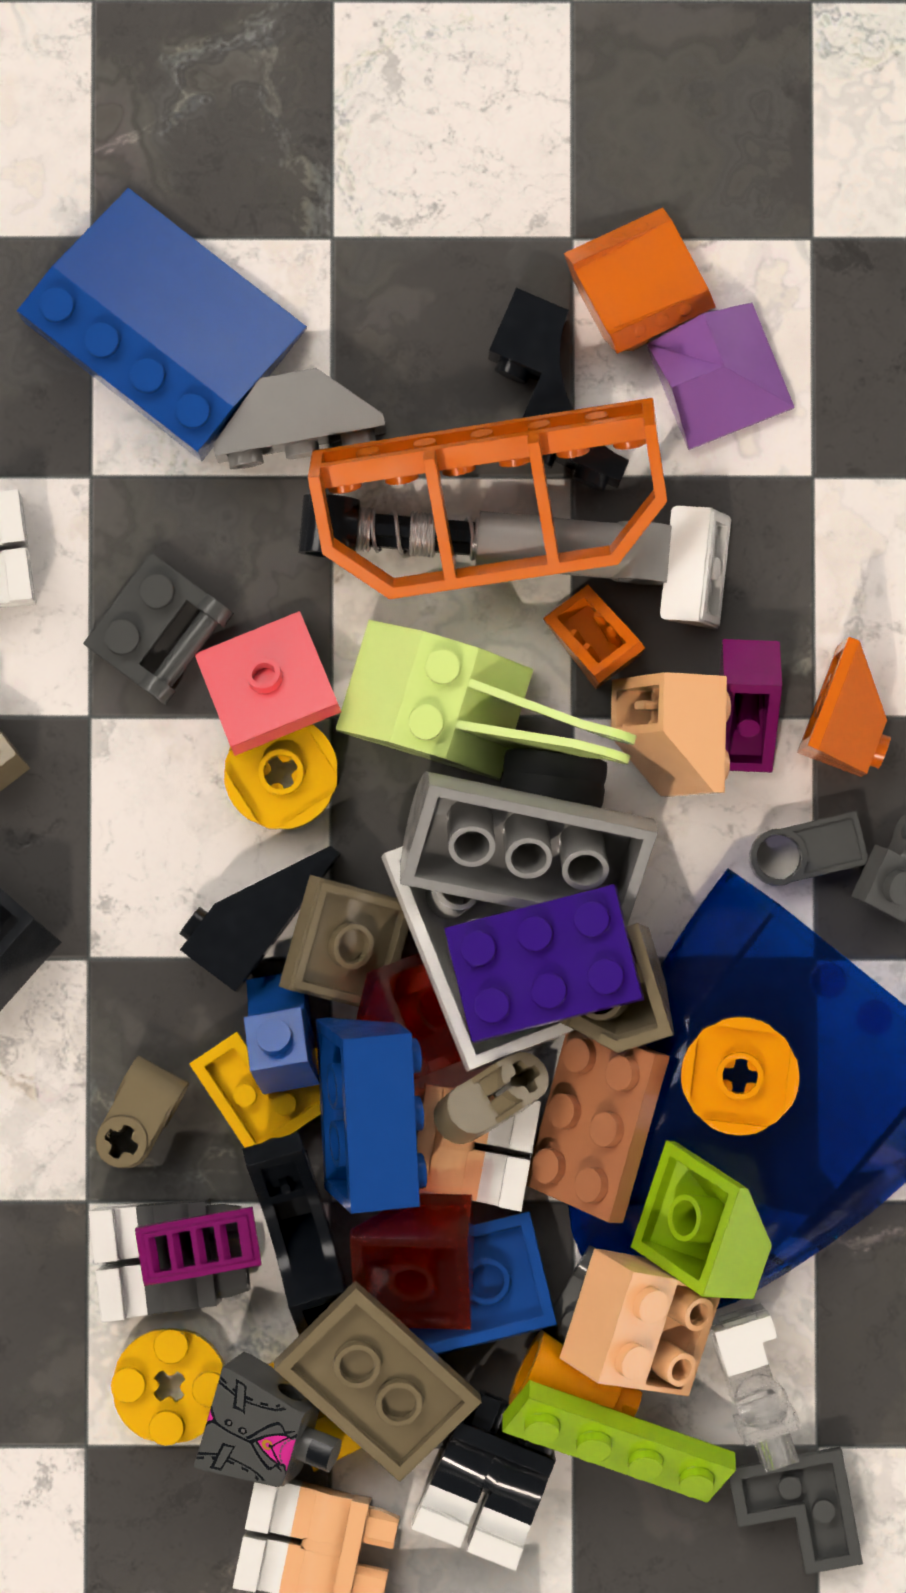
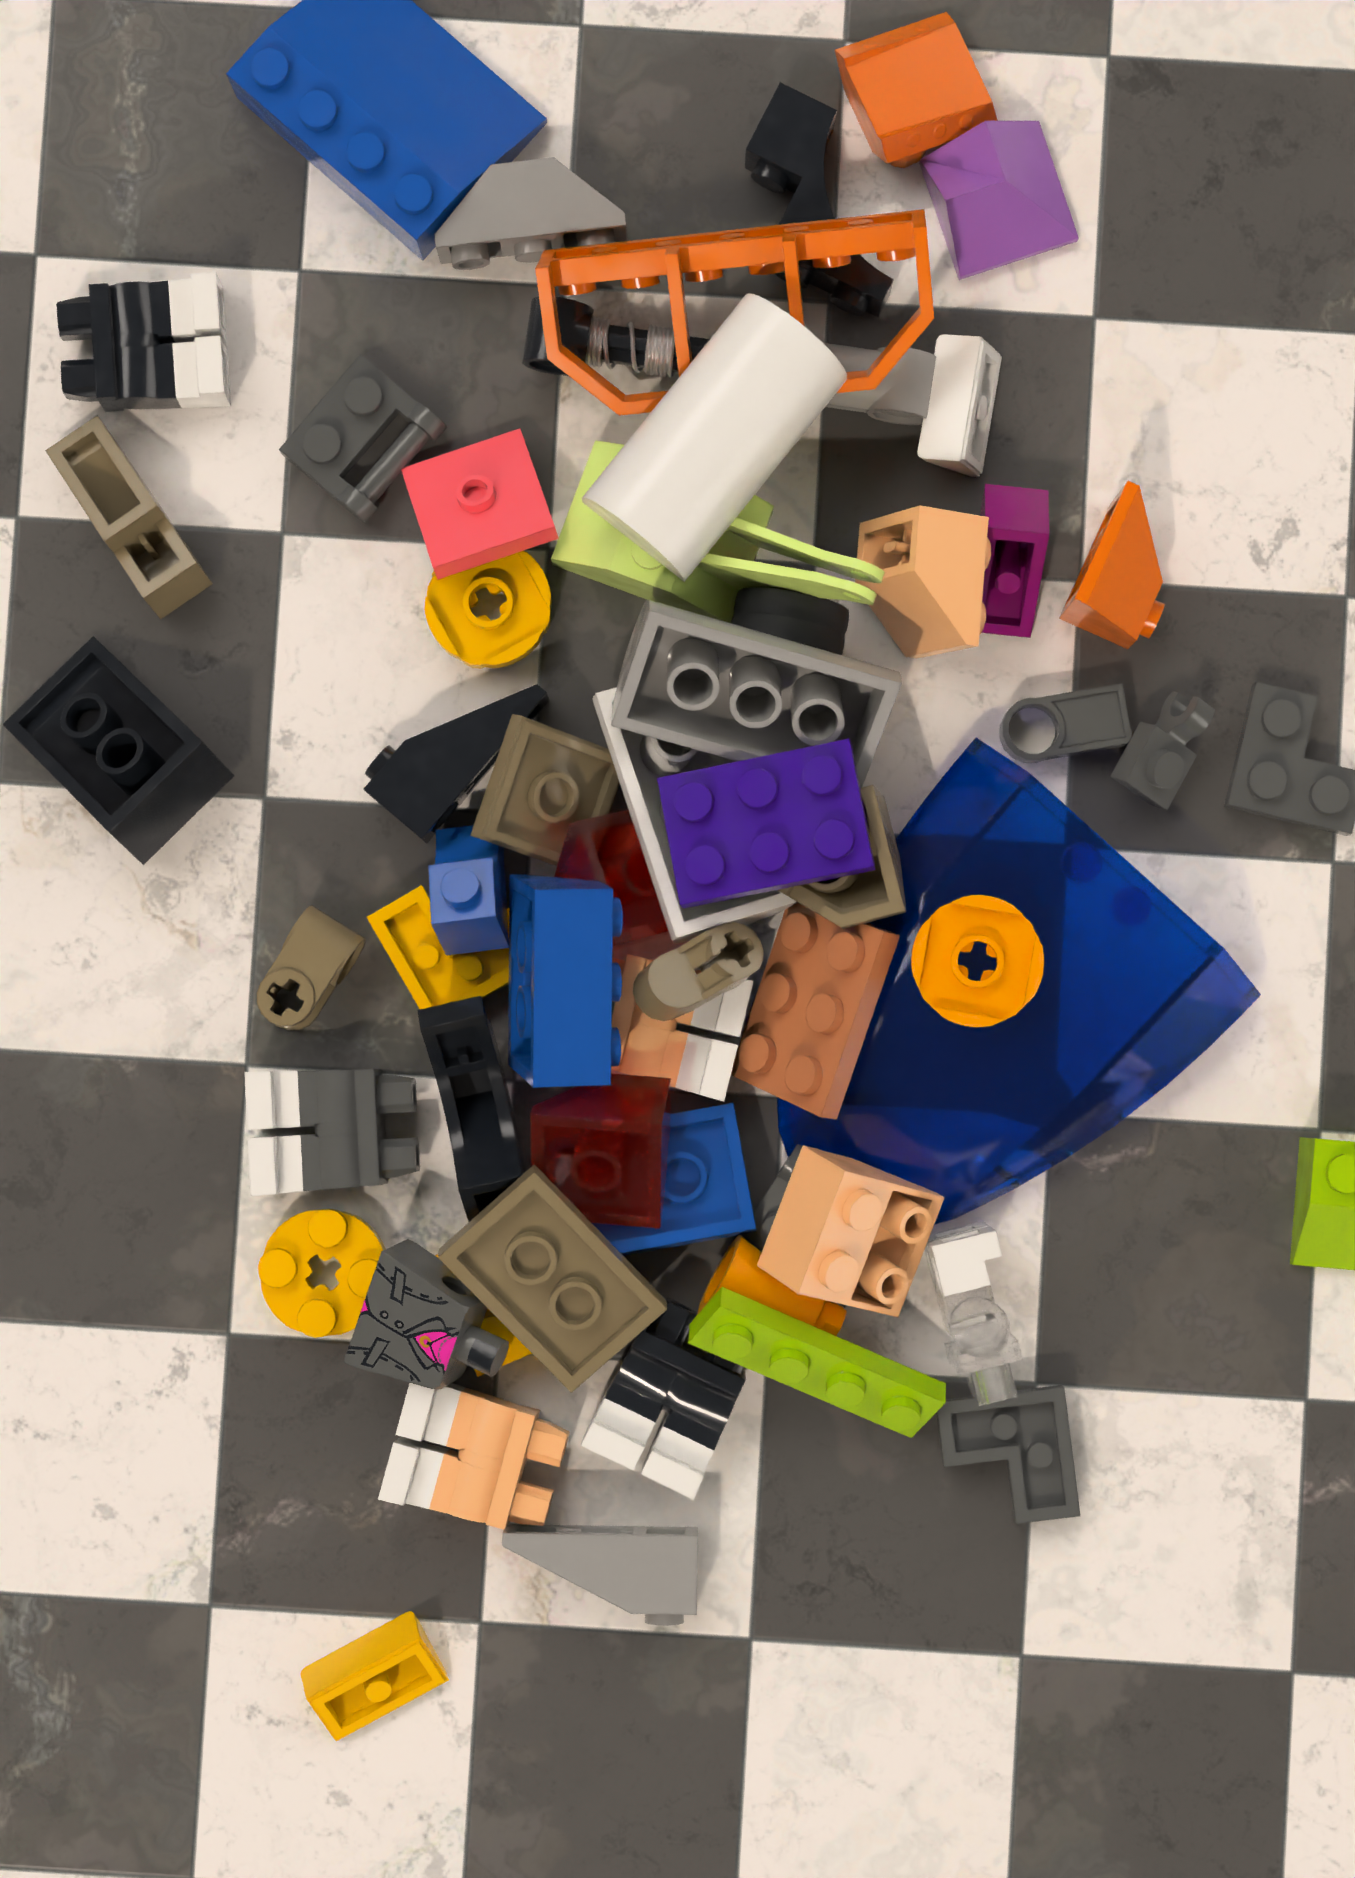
camera: 10 degrees right, 0 degrees up
magenta slope [135,1207,262,1286] -> none
orange slope [543,585,645,689] -> none
lime slope [631,1140,772,1299] -> none
none -> white brick [582,293,847,582]

